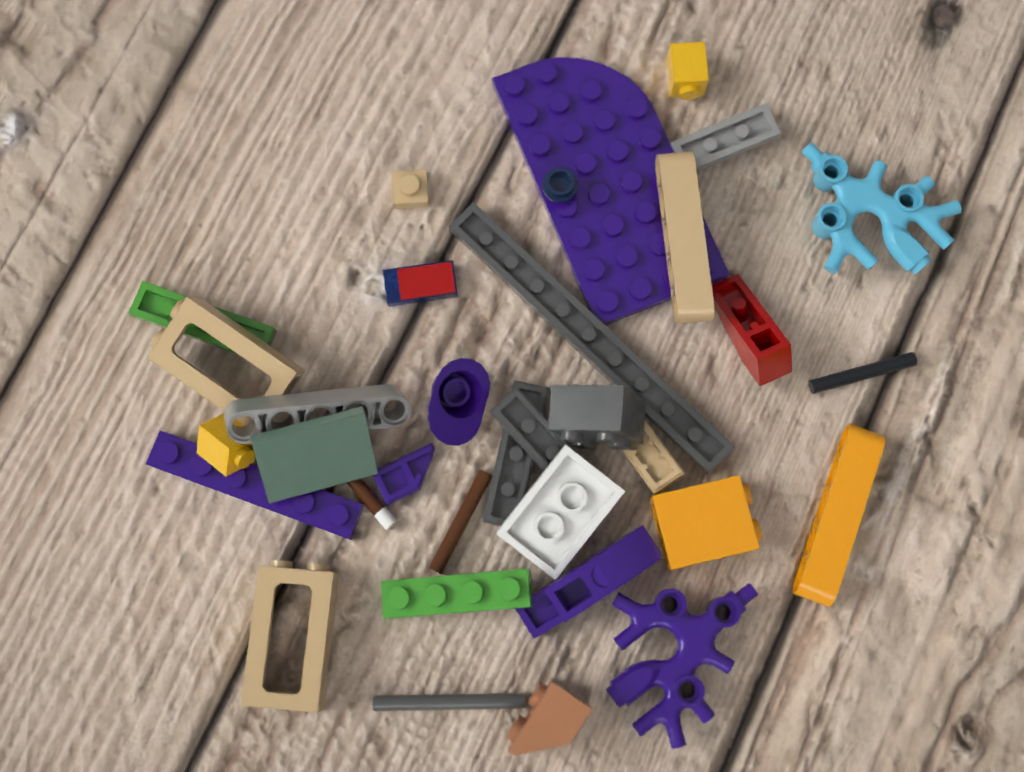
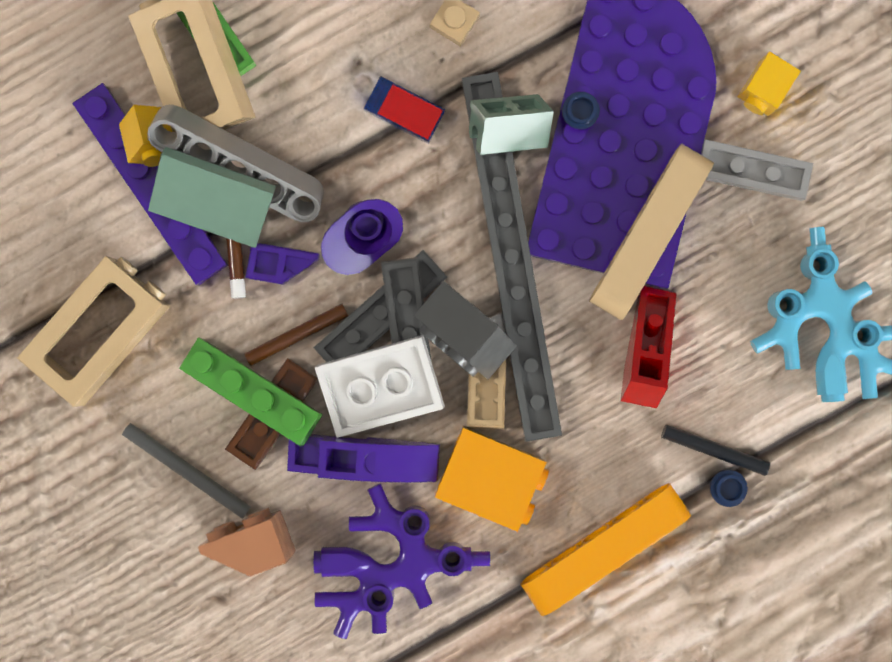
camera: 25 degrees right, 10 degrees up
none -> reddish brown tile [225,358,318,470]
none -> hinge [469,94,554,155]
none -> dark blue plate [710,470,748,507]

